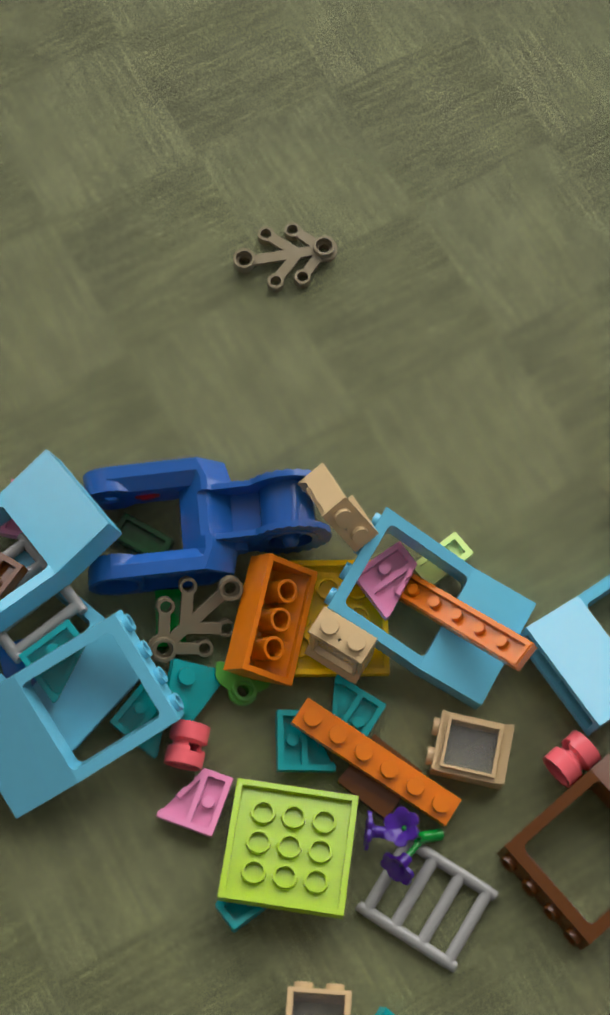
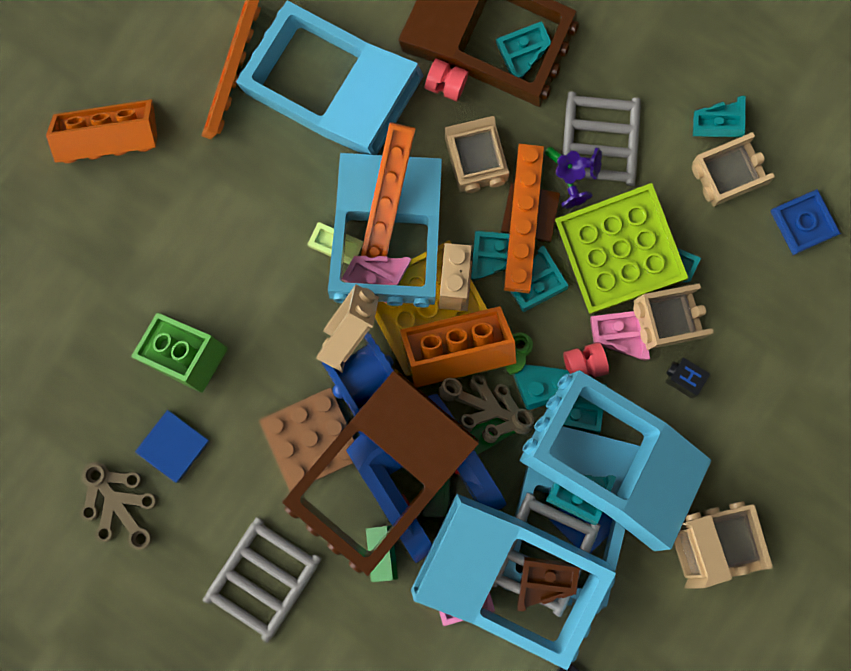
camera: 115 degrees left, 10 degrees up
none -> bright green slope [131,313,228,393]
none -> blue tile [135,410,210,483]
none -> light grey bar [203,517,322,643]
none -> medium nougat plate [259,388,354,492]
none -> reddish brown window [281,369,479,576]
none -> tile [366,525,398,582]
none -> teal wing [496,21,551,79]
none -> window [633,283,714,350]
none -> black brick [665,357,710,399]

